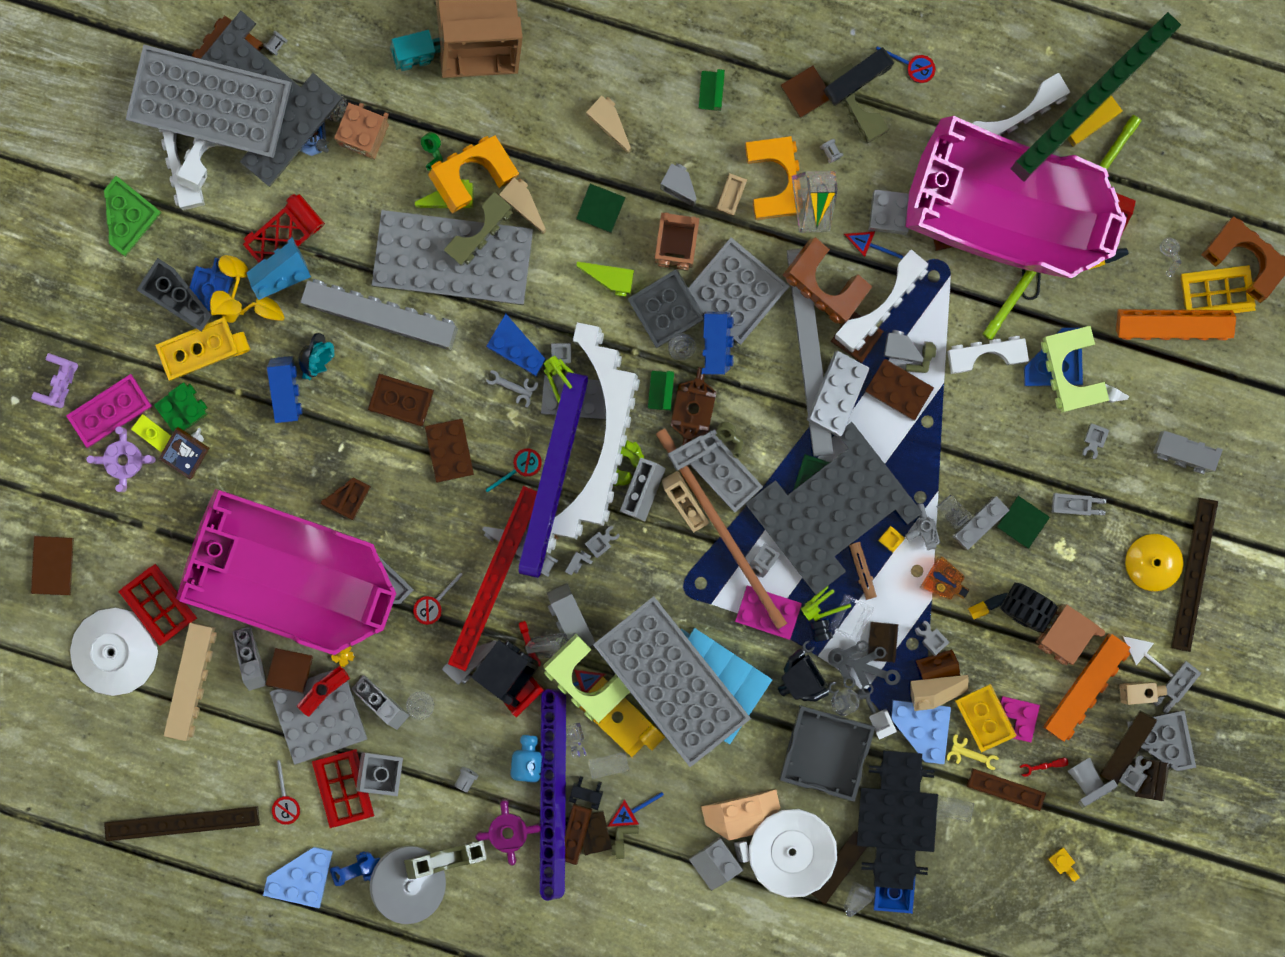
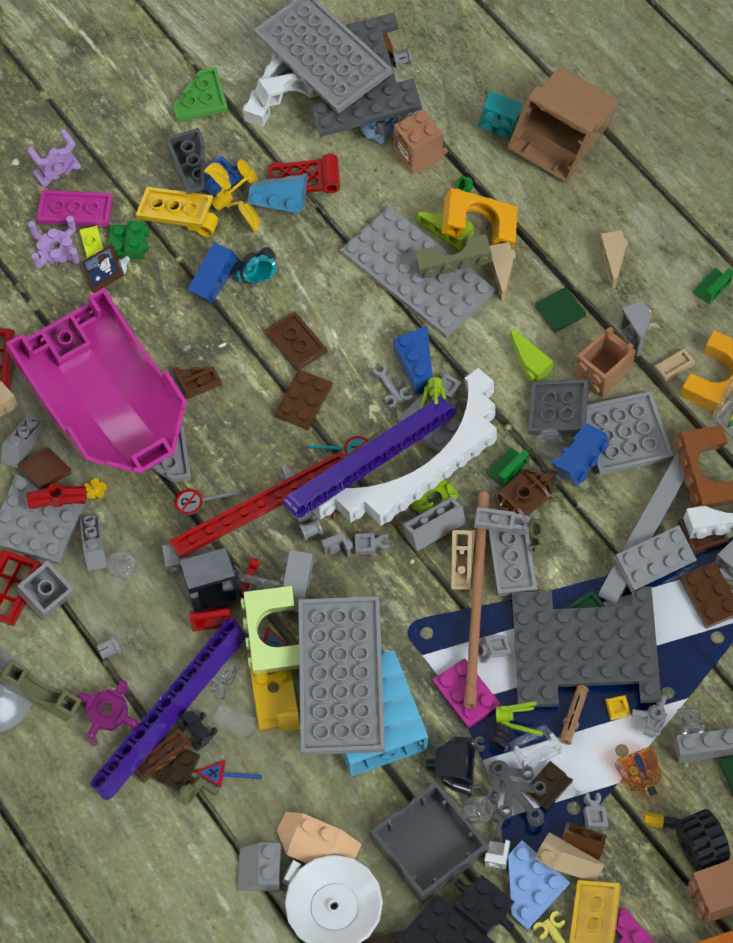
camera: 40 degrees right, 25 degrees down
light grey brick [301,279,458,350] -> none
dark azure piece [510,735,542,782] -> none

